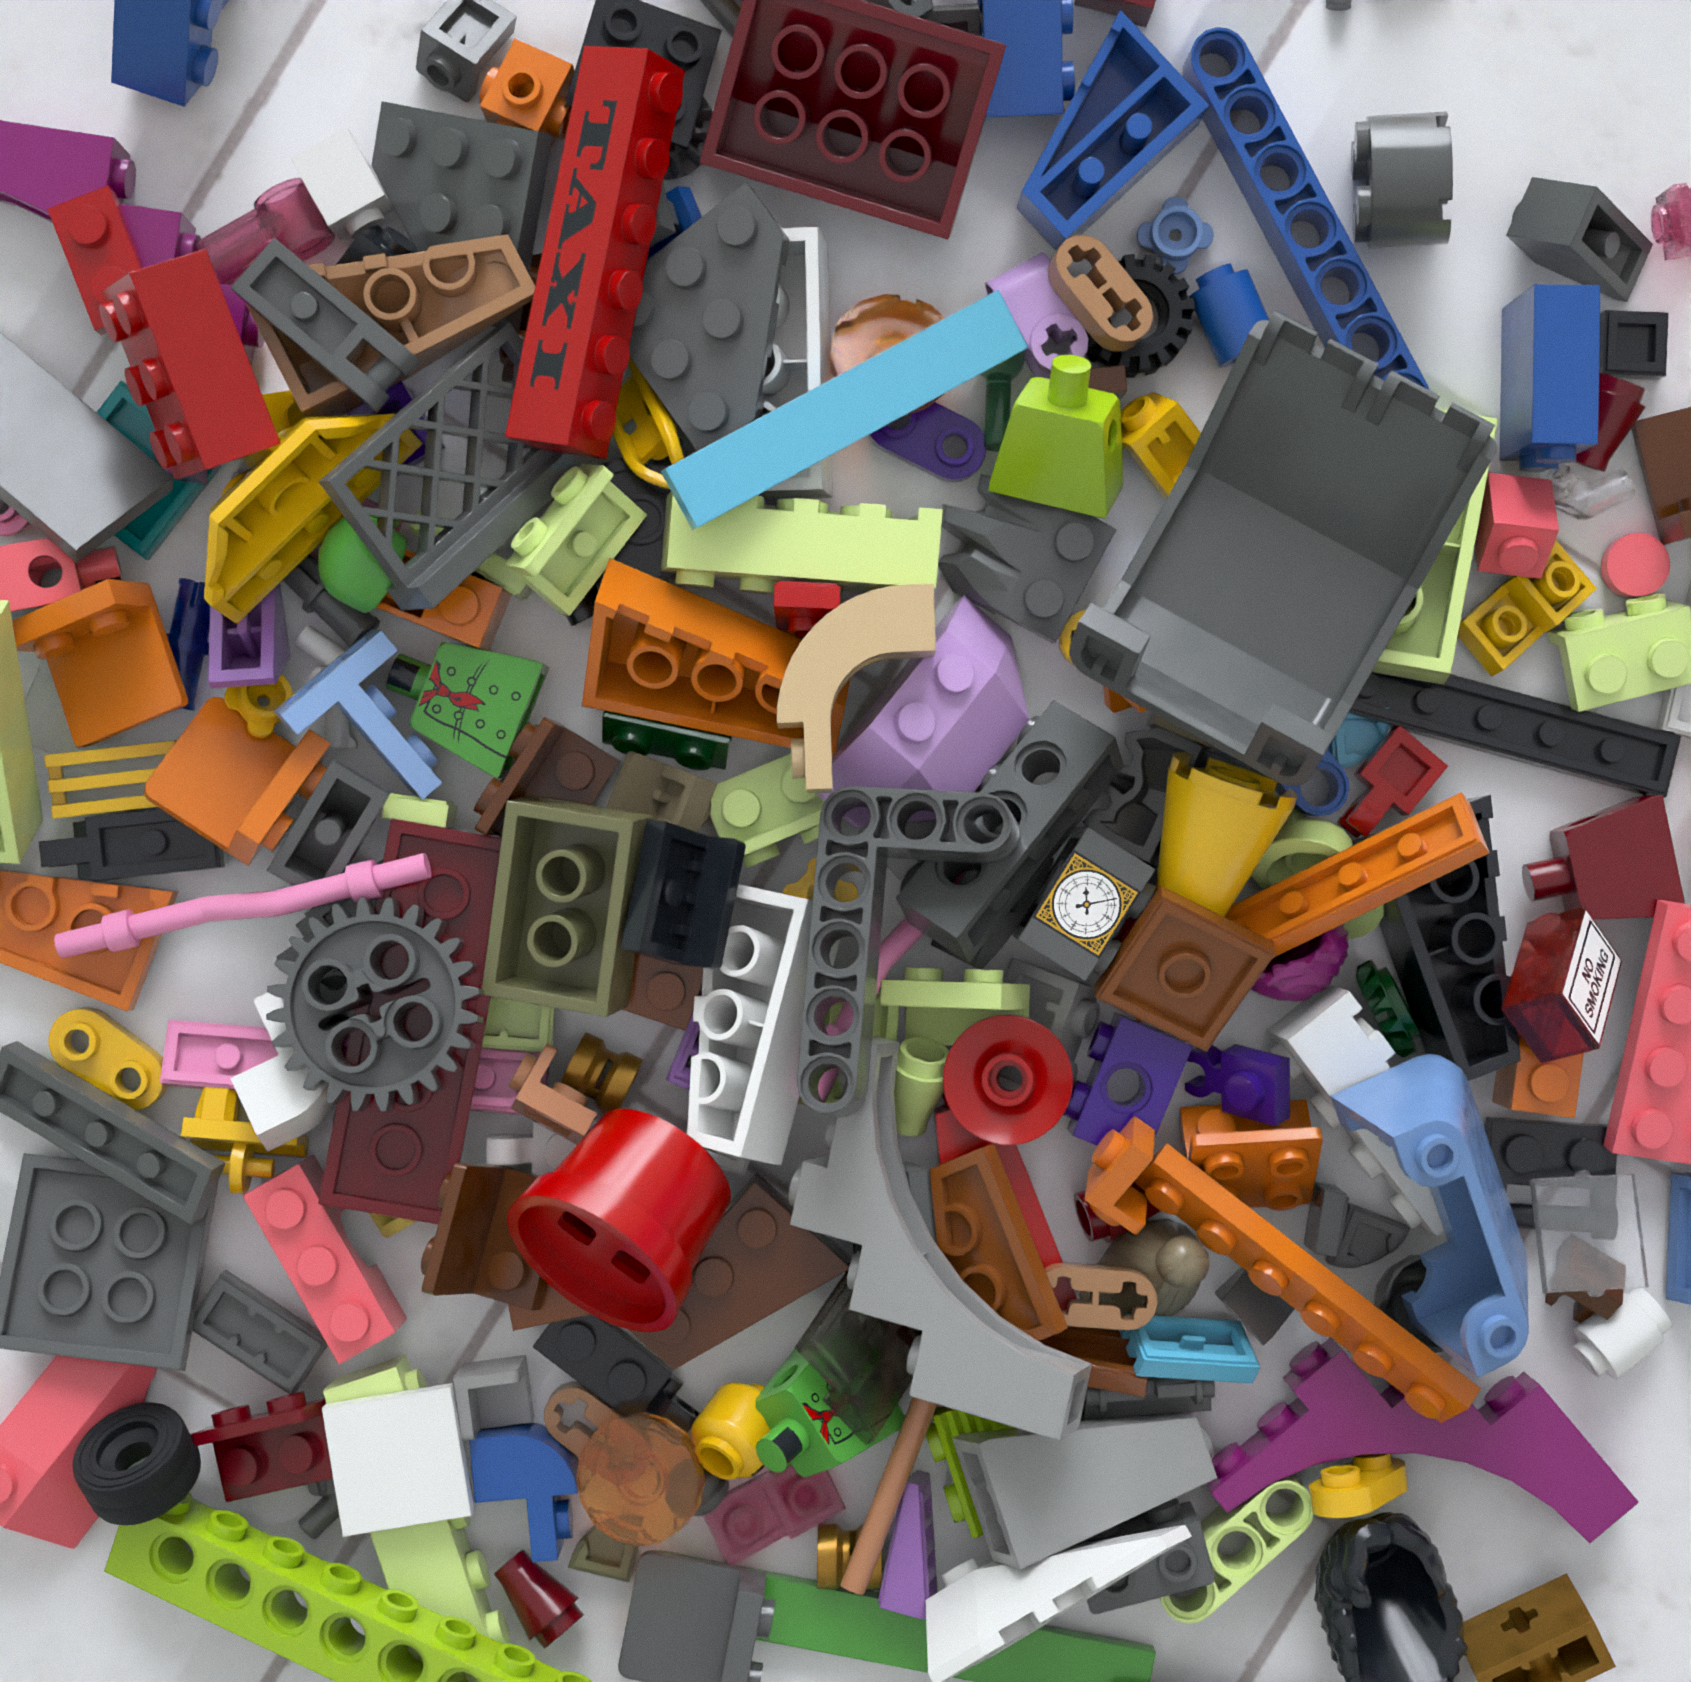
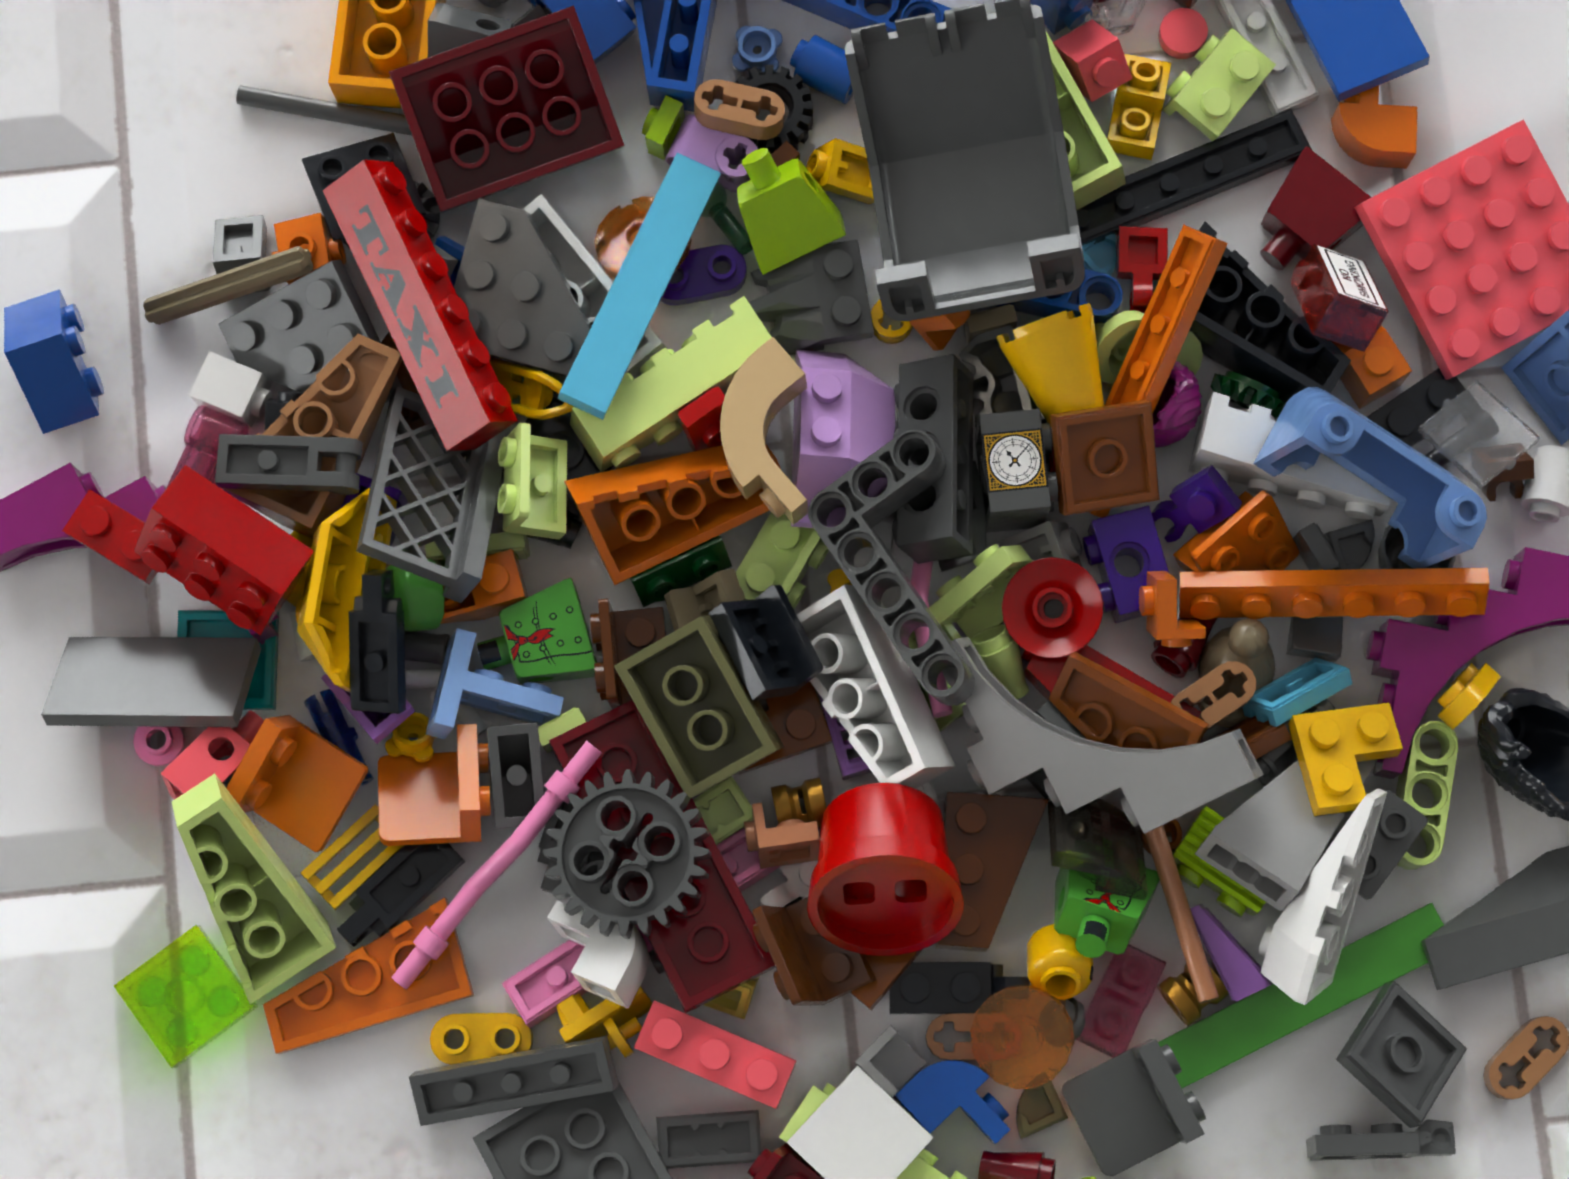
camera: 30 degrees left, 10 degrees down
none -> dark tan axle [143,246,314,325]
none -> black hinge [349,569,406,714]
none -> lime plate [642,96,685,161]
none -> yellow plate [1288,702,1403,816]

